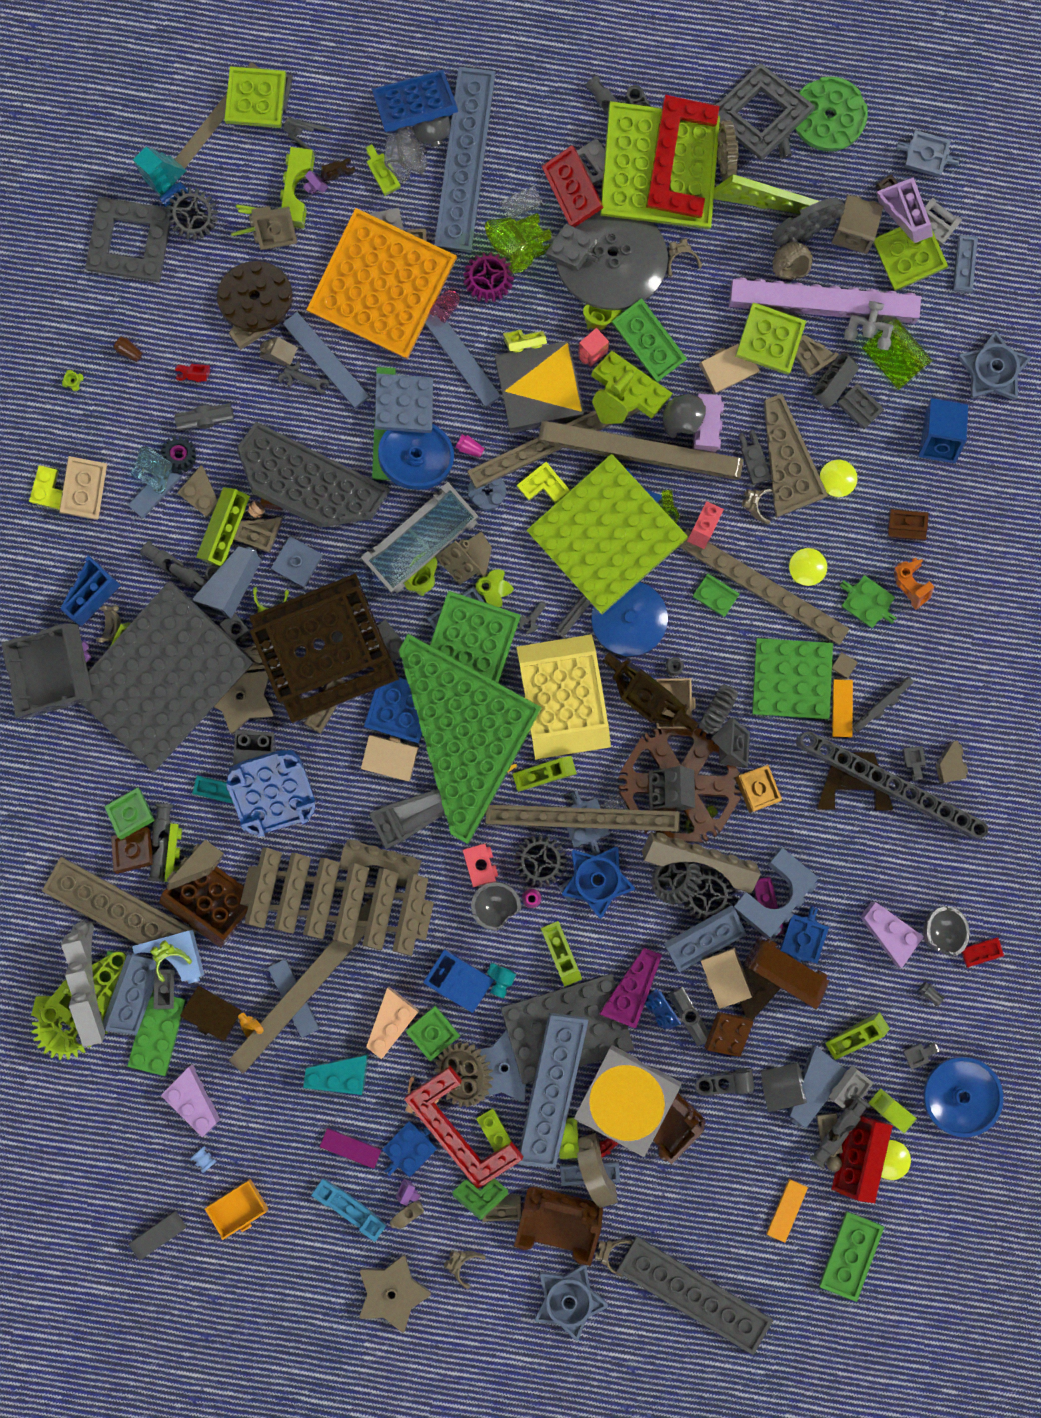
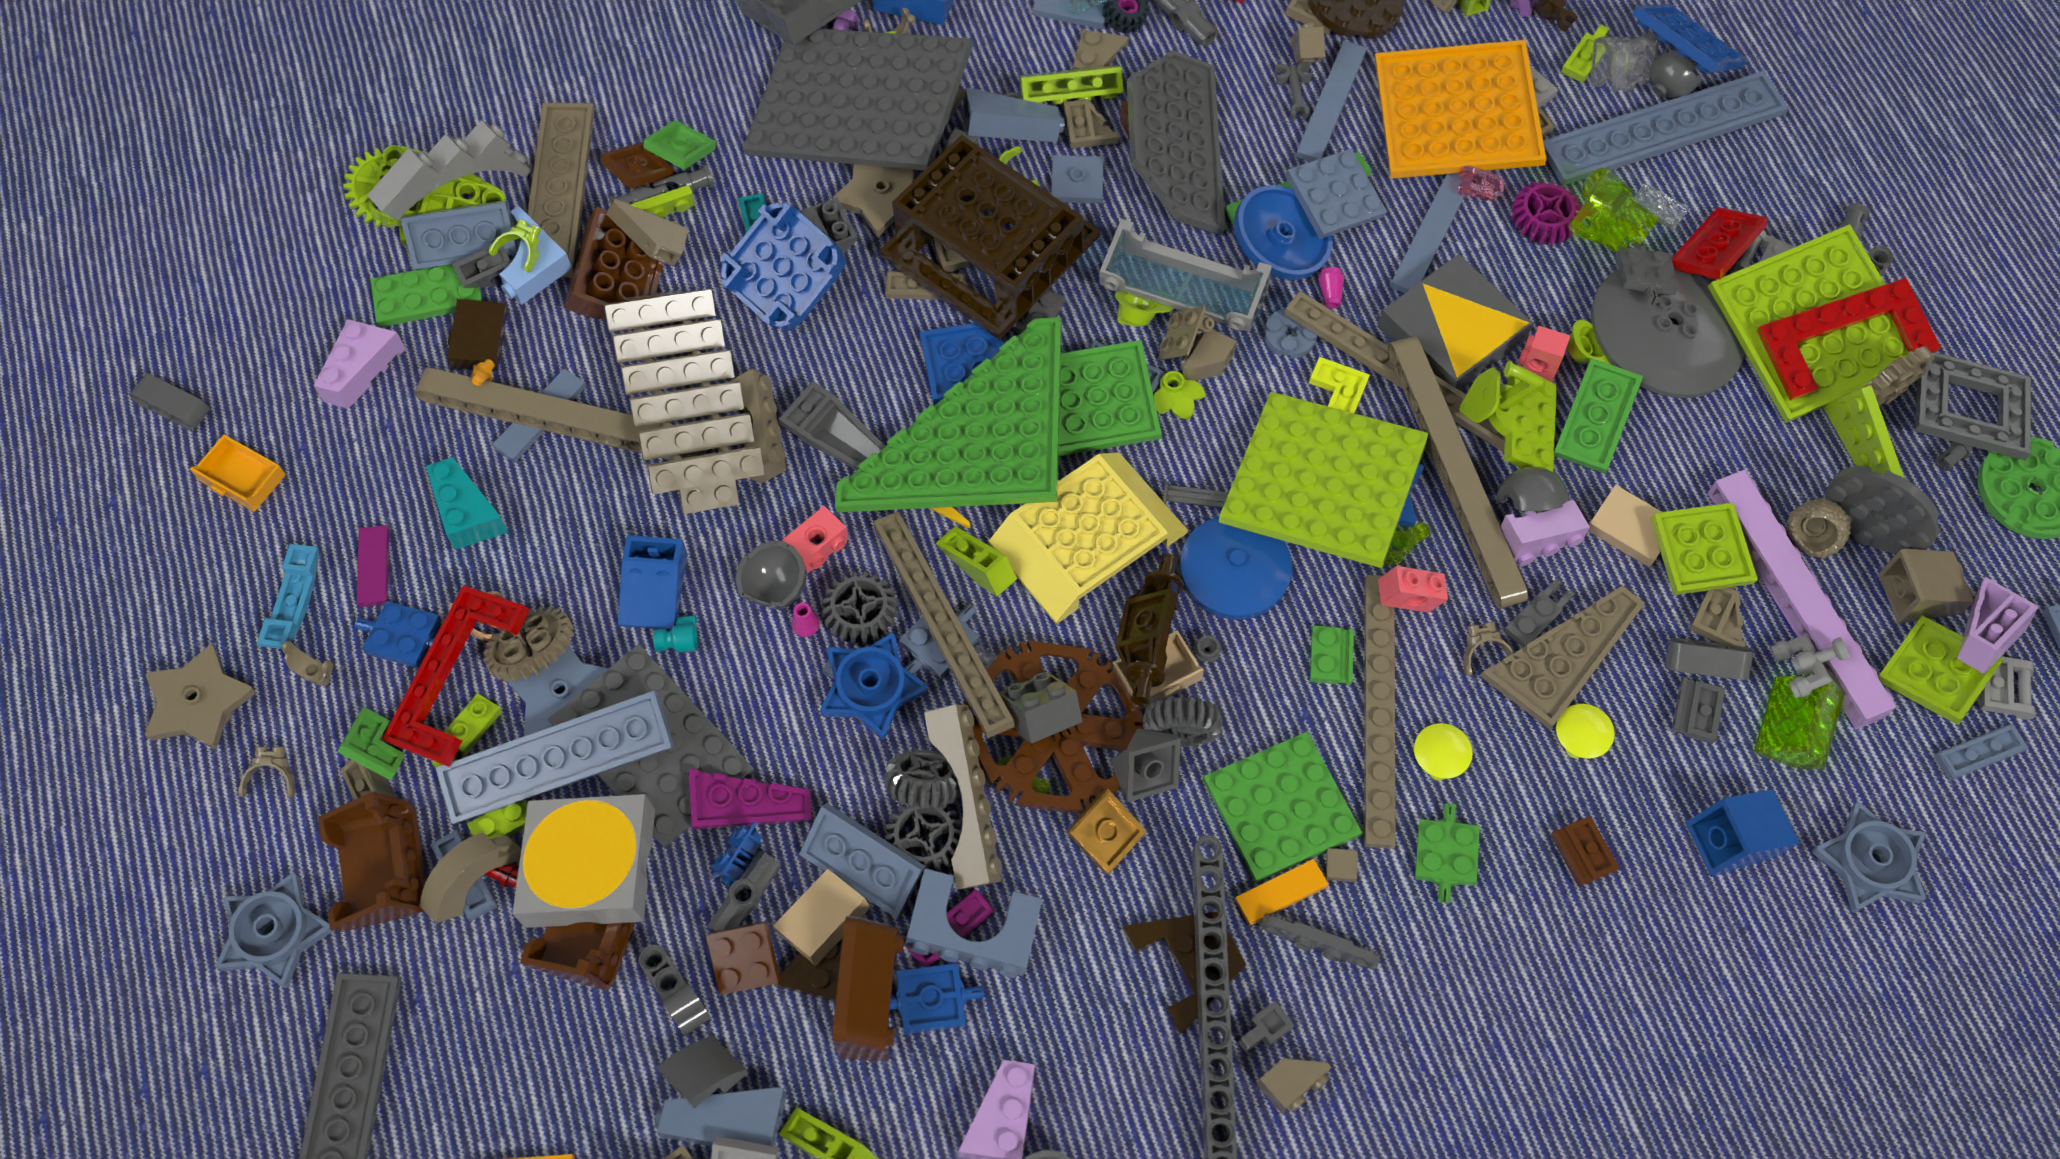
camera: 60 degrees right, 20 degrees down
dark grey piece [140,541,207,591] -> none
light blue bush [190,1146,216,1173] -> none
light nougat plate [248,501,265,518] -> none
tan container [361,735,419,781] -> none
light nougat wedge [366,987,419,1059] -> none
medium lavender tile [395,1179,420,1206] -> none
bright green plate [405,1005,460,1061] -> none
neon yellow plate [503,330,547,352] -> none
dark grey bar [520,601,546,634] -> none
lime slope [541,921,582,987] -> none
dark tan helmet [594,1239,633,1277] -> none
dark tan helmet [667,238,702,277] -> none
orange tile [894,558,934,610] -> none

